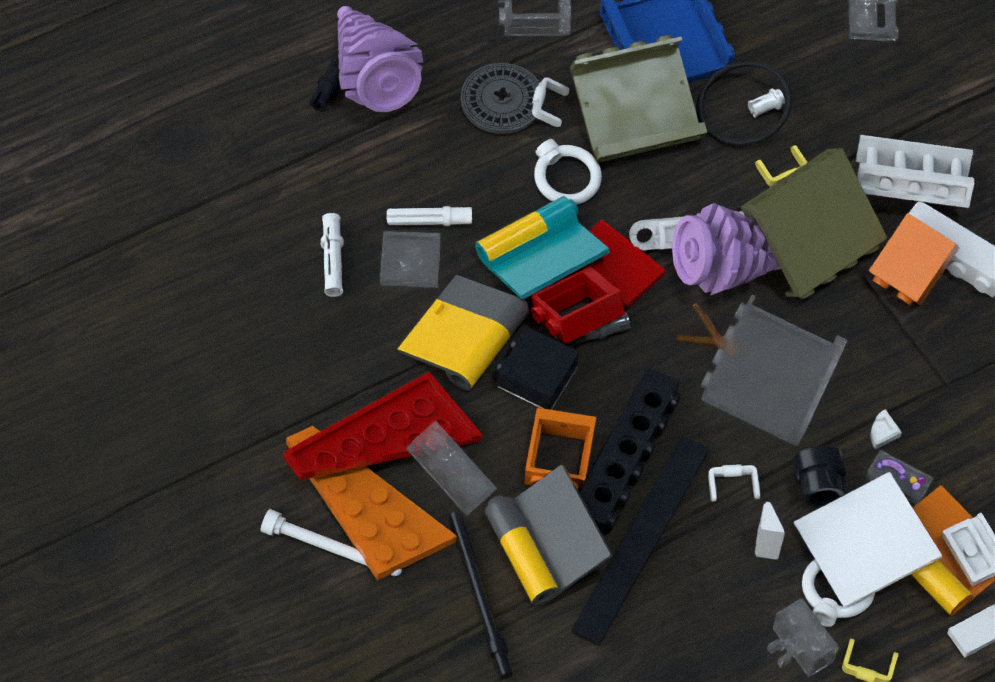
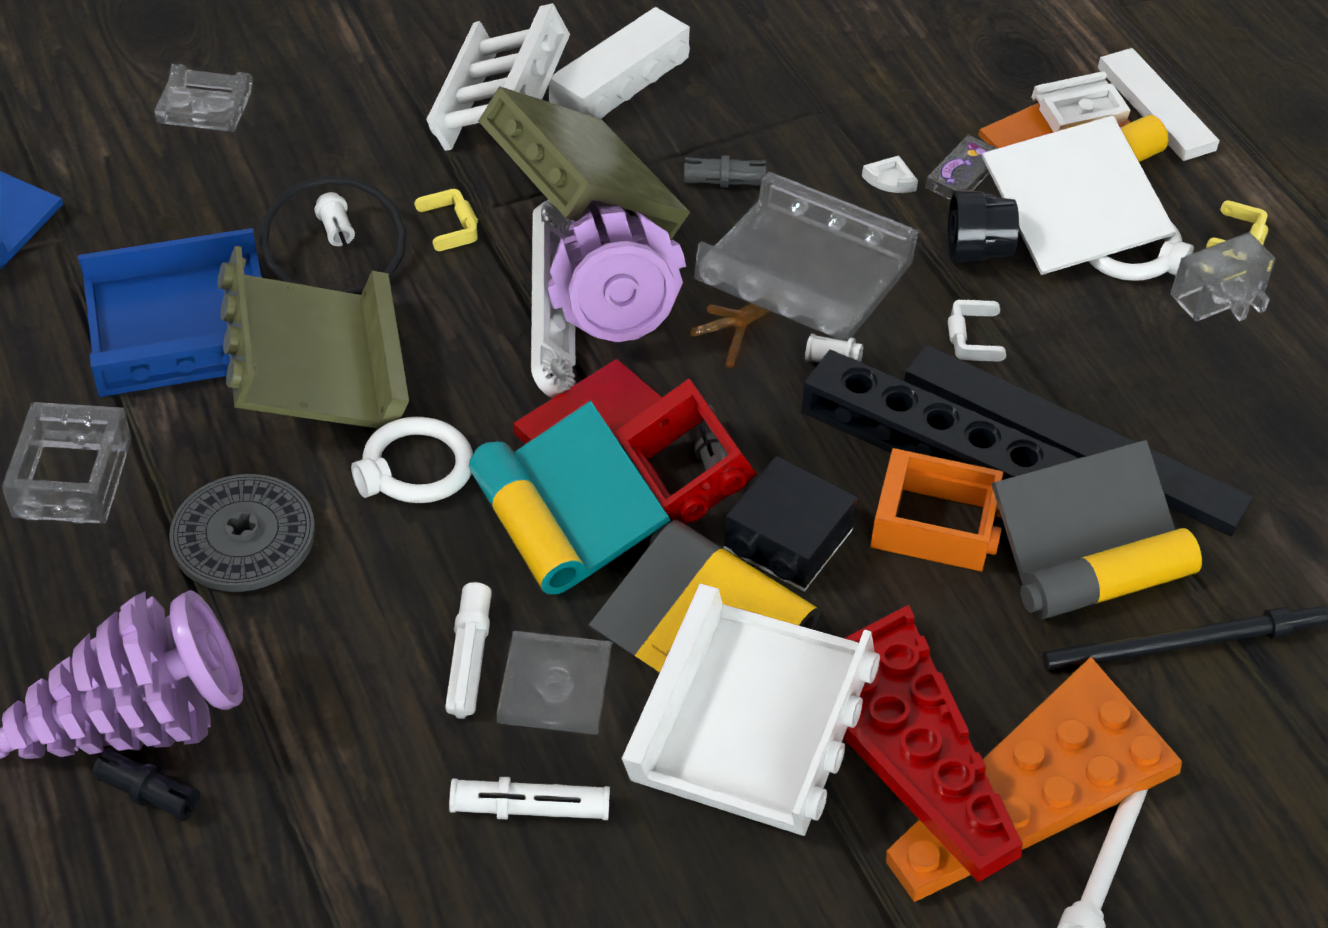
camera: 85 degrees left, 10 degrees down
clear brick [406,421,497,516] -> none
white piece [532,77,569,127] -> none
white slope [755,502,785,559] -> none
orange brick [869,213,960,306] -> none
none -> white panel [622,584,880,836]
none -> dark grey pin [684,155,766,188]
none -> white pin [805,334,863,363]

